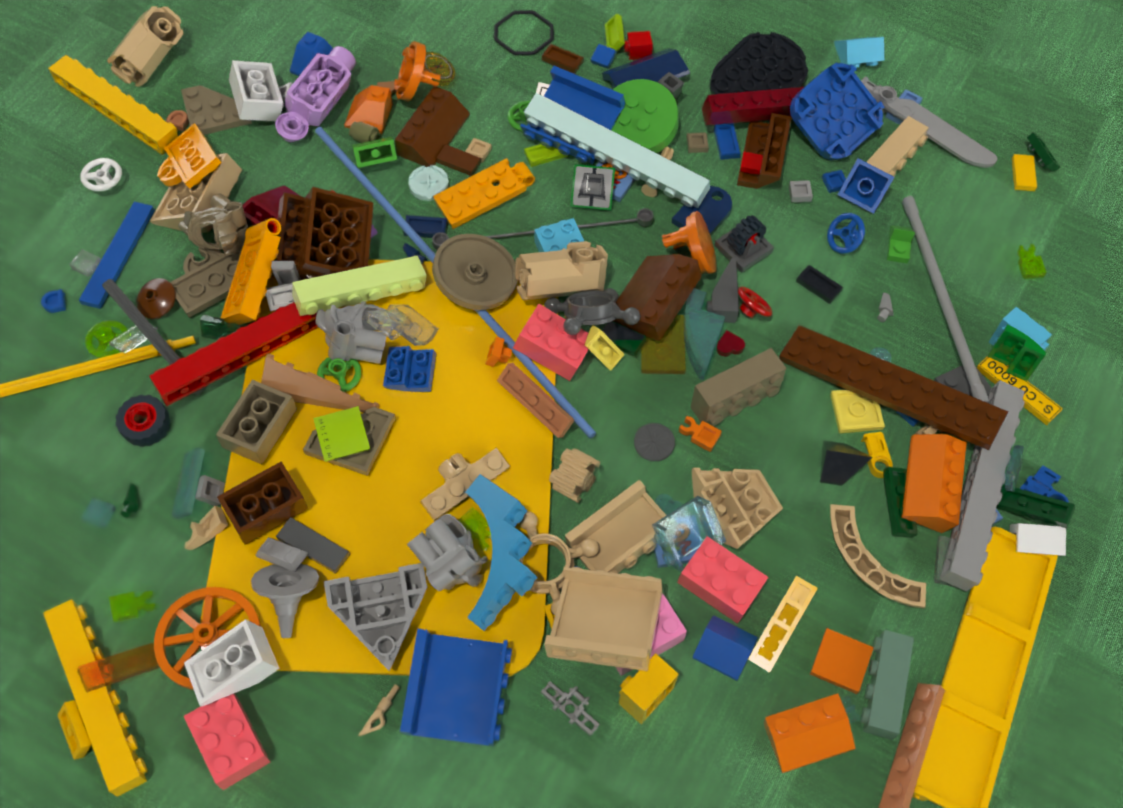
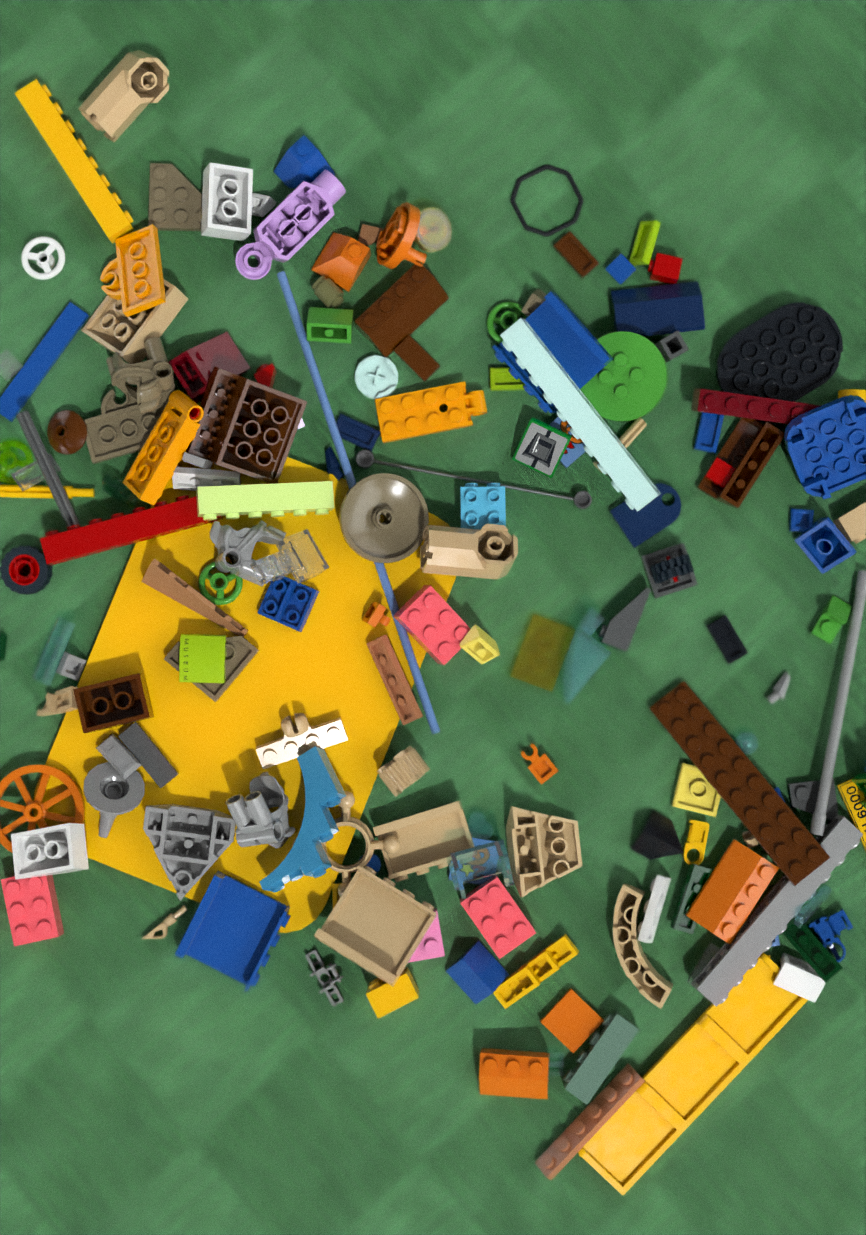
camera: 25 degrees right, 25 degrees up
nougat tile [166,110,189,132] -> none
dark tan brick [216,380,297,465] -> none
clear neon green plate [458,507,492,551] -> none
tan tile [465,138,492,163] -> none
dark grey piece [544,288,640,335] -> none
tile [602,321,647,356] -> none
reddish brown slope [613,254,702,341] -> none
dark grey wheel [634,423,675,461] -> none
orange piece [662,211,717,274] -> none
dark tan tile [686,133,709,153] -> none
dark tan brick [690,348,786,426] -> none
dark red tile [716,330,745,357] -> none
red piece [738,286,773,318] -> none
light grey plate [788,180,813,202] -> none
blue piece [827,213,865,254] -> none
none -> white plate [637,875,671,943]

